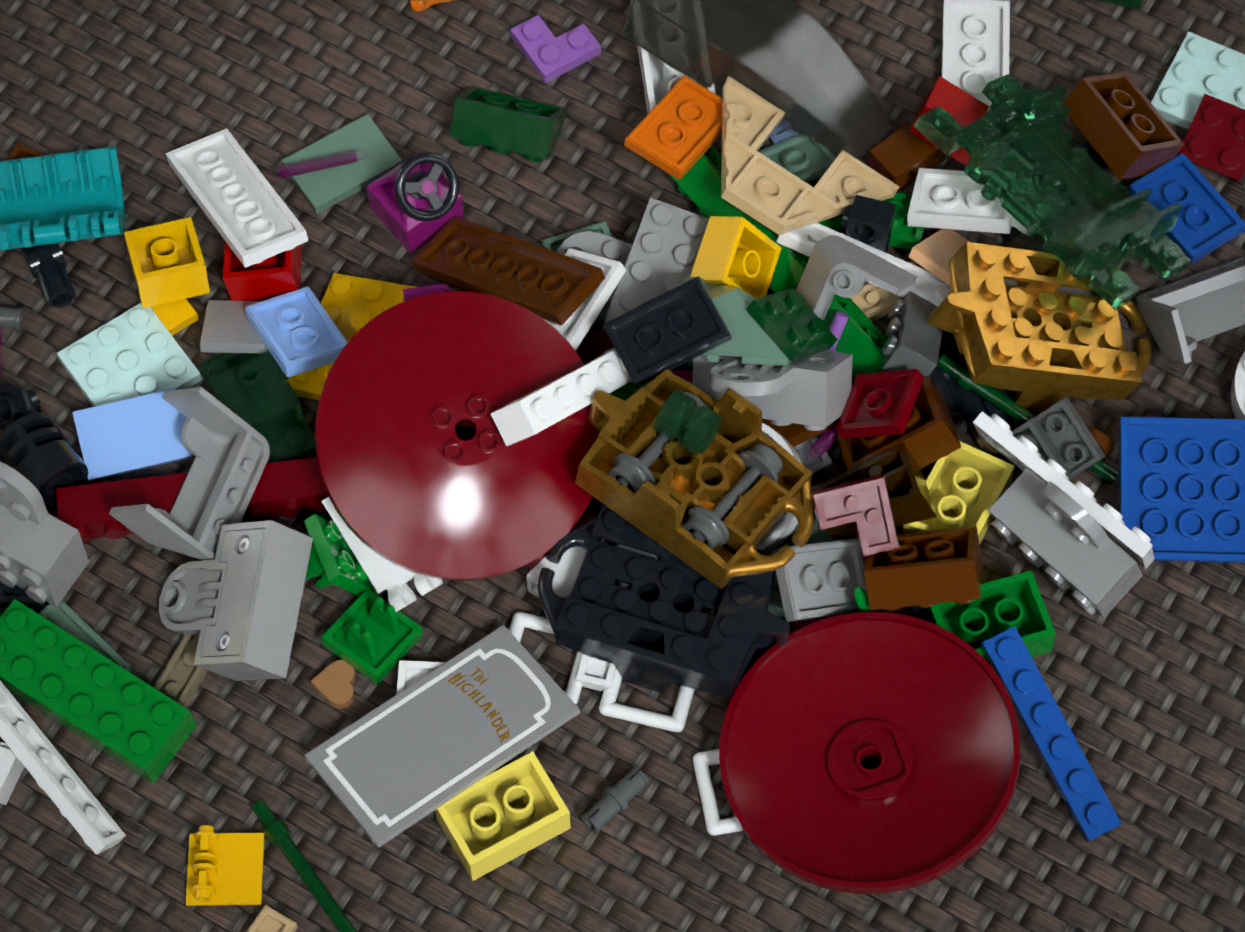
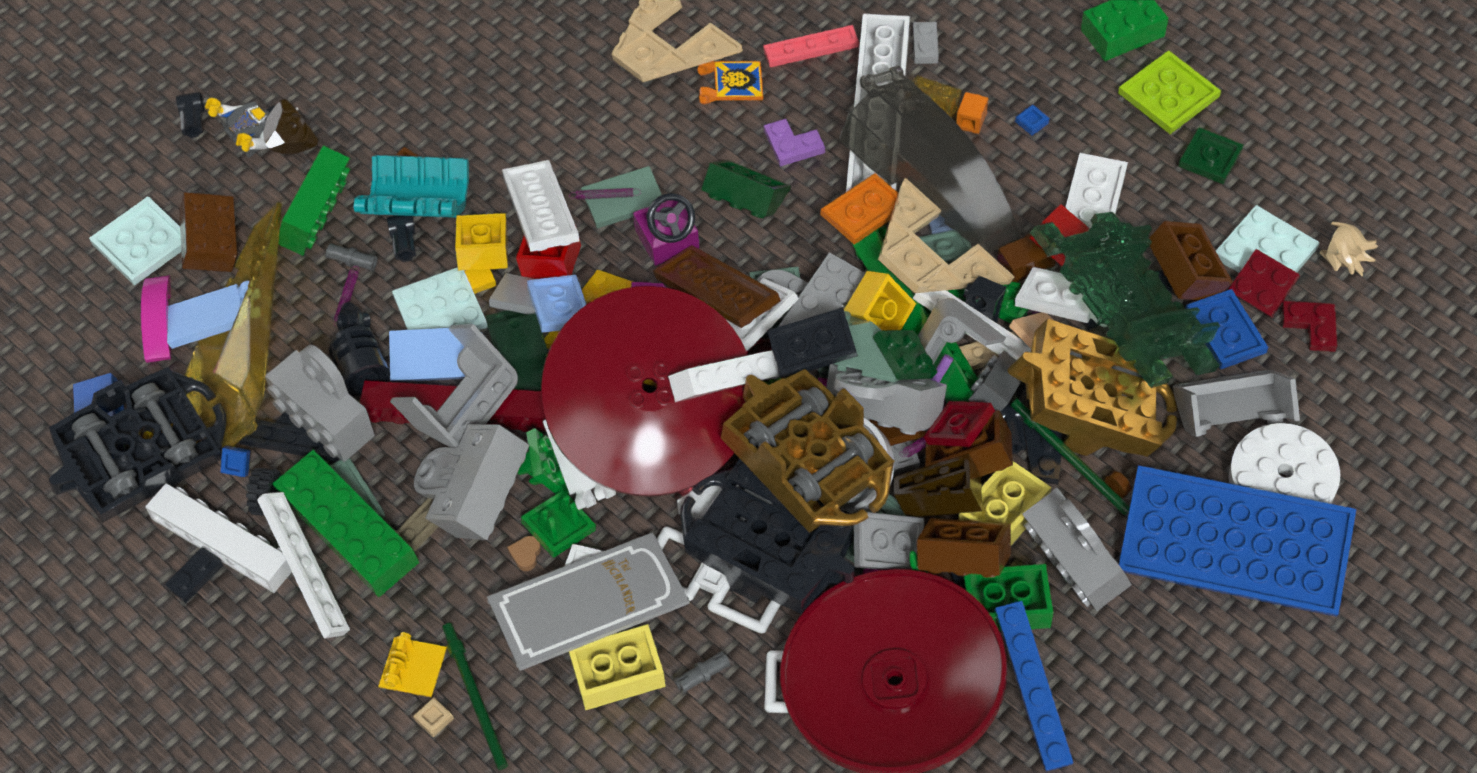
camera: 15 degrees right, 5 degrees down
clear green wheel [653,389,723,456] -> none
plate [811,475,899,556] -> none
white plate [973,412,1155,570] -> none
dark grey slope [1012,397,1106,480] -> none

